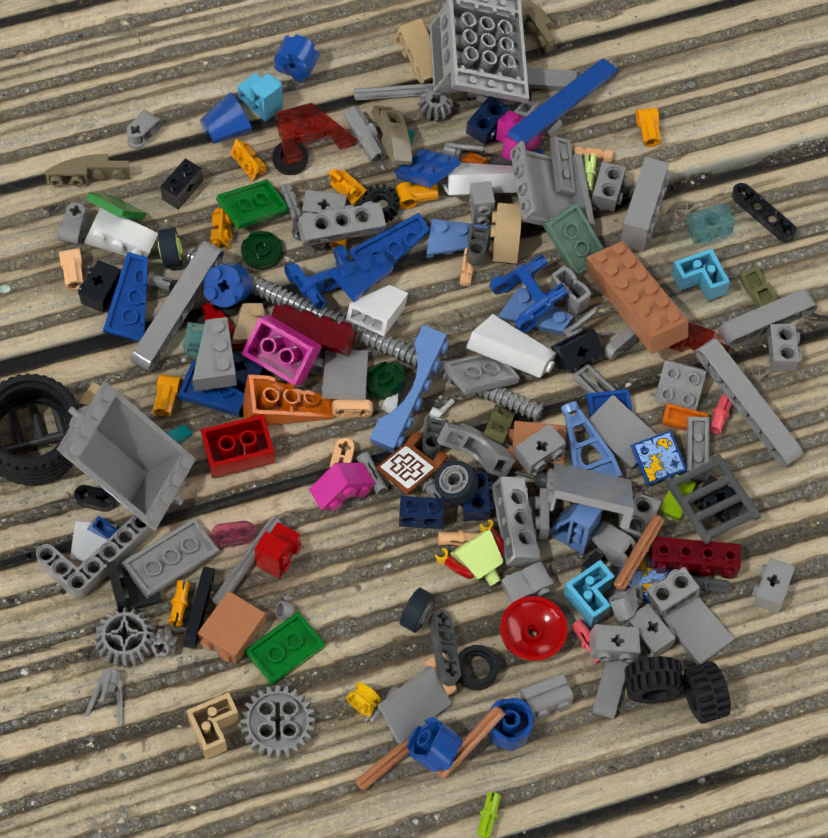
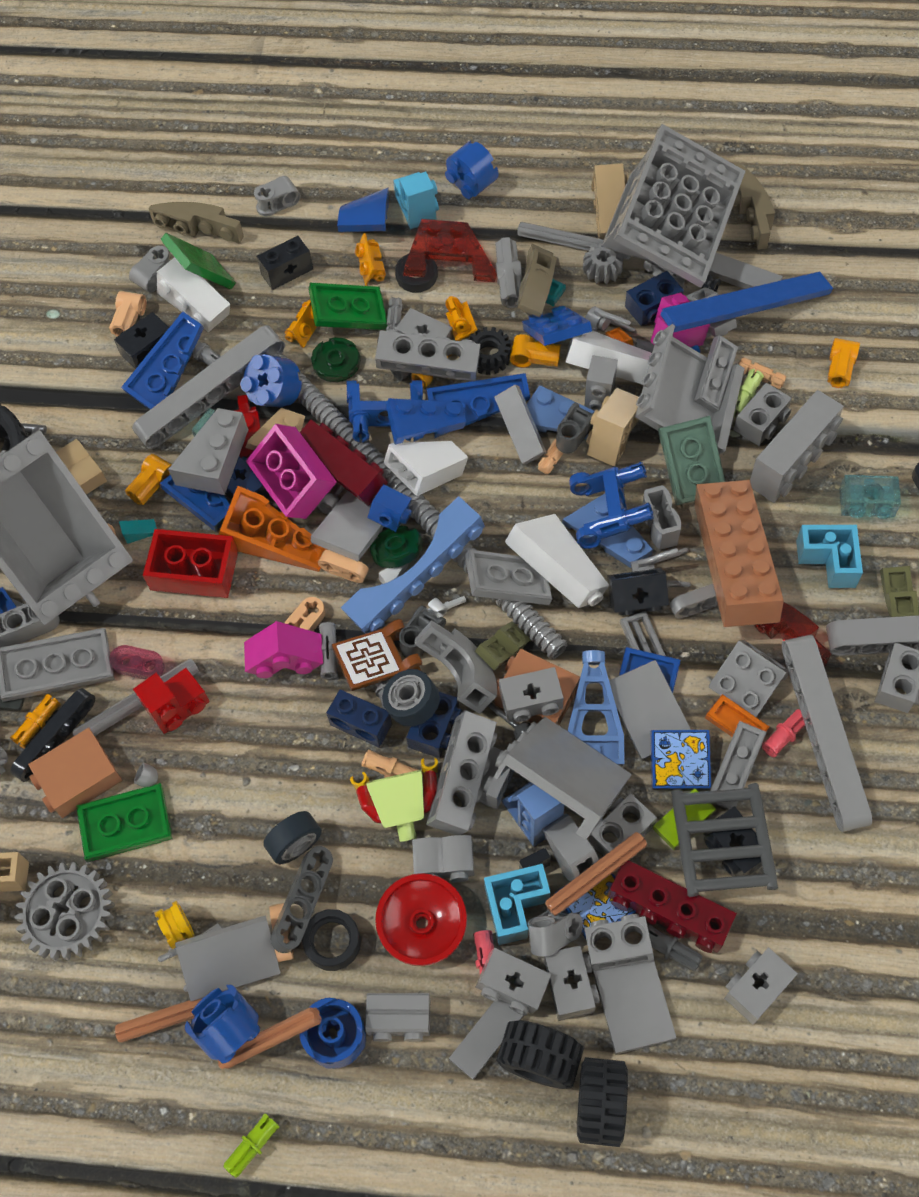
camera: 30 degrees right, 0 degrees up
black wheel [158,227,183,269] -> none
none -> blue brick [367,484,412,532]
none -> light grey tile [494,385,547,465]

